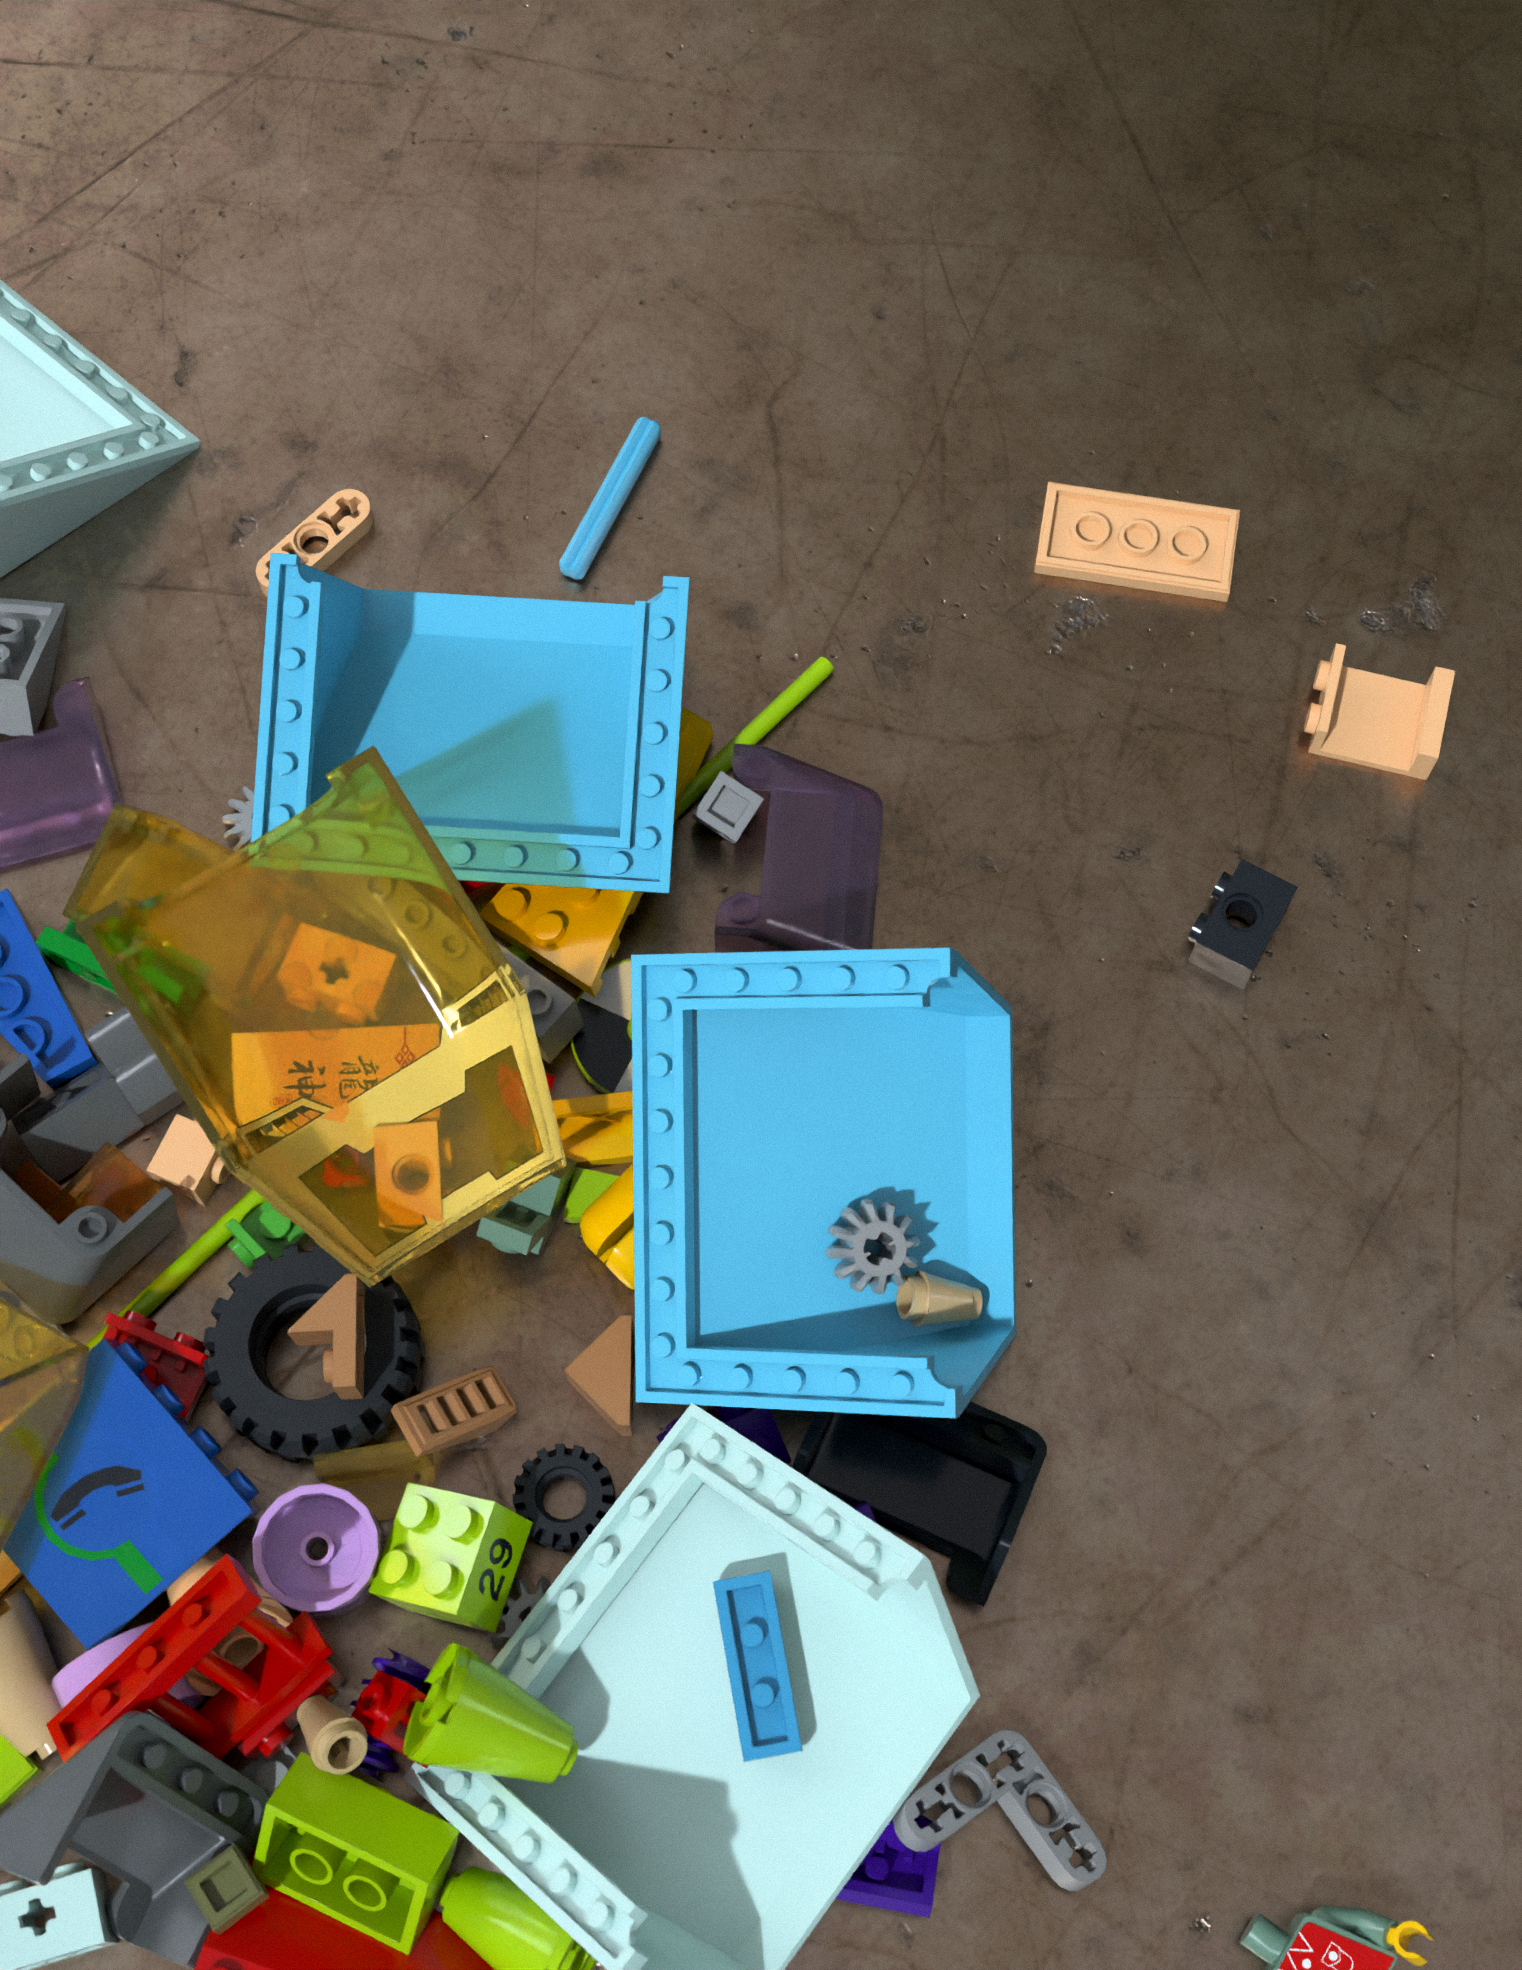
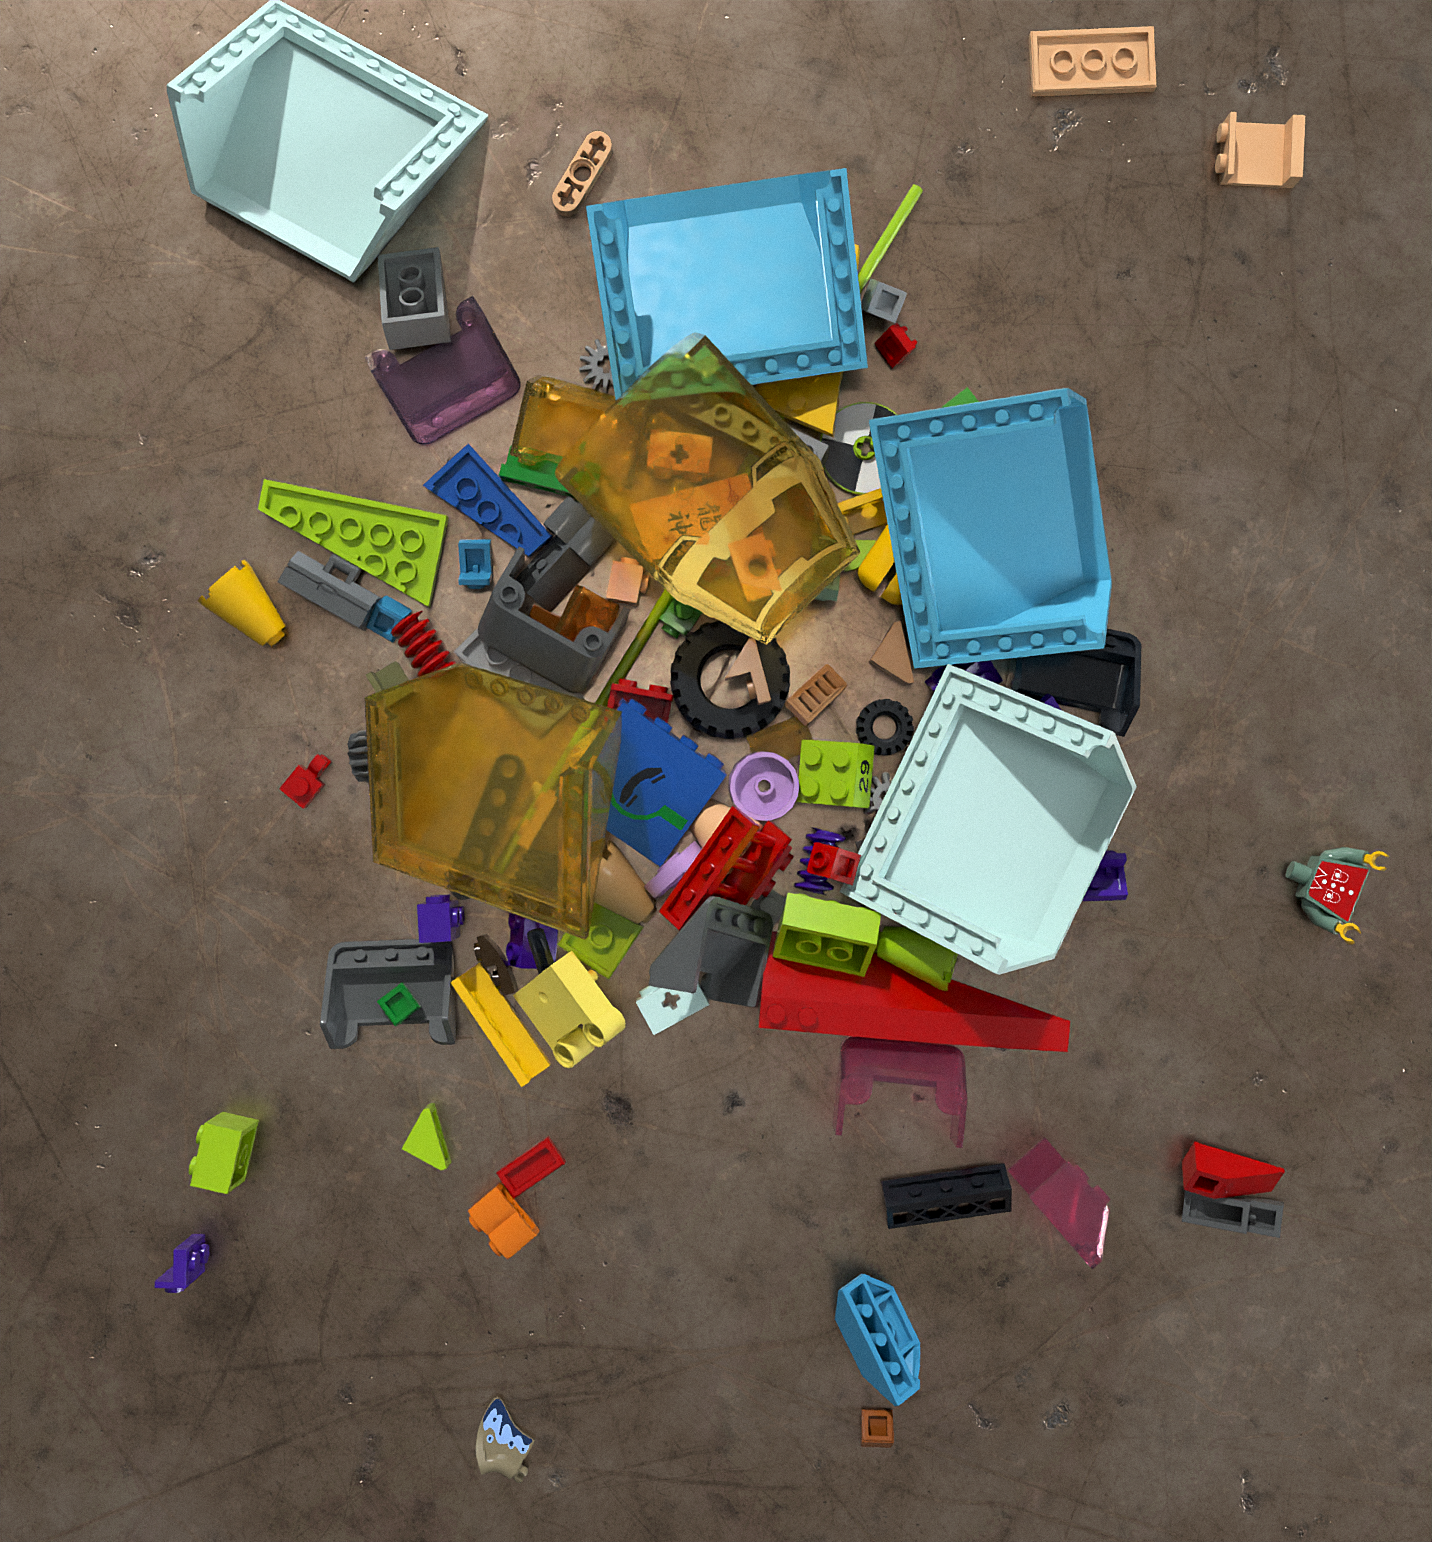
camera: 10 degrees left, 20 degrees up
olive tile [184,1843,270,1935] -> none
tan cone [297,1695,367,1774] -> none
lime cone [403,1643,579,1784] -> none
medium azure axle [559,417,661,580] -> none
dark azure plate [713,1571,803,1762] -> none
clear purple windscreen [714,744,883,953] -> none
light grey gear [825,1199,921,1294] -> none
light grey beam [893,1730,1107,1891] -> none
tan cone [896,1271,983,1326] -> none
black brick [1187,859,1298,990] -> none
none -> red tile [874,322,917,368]

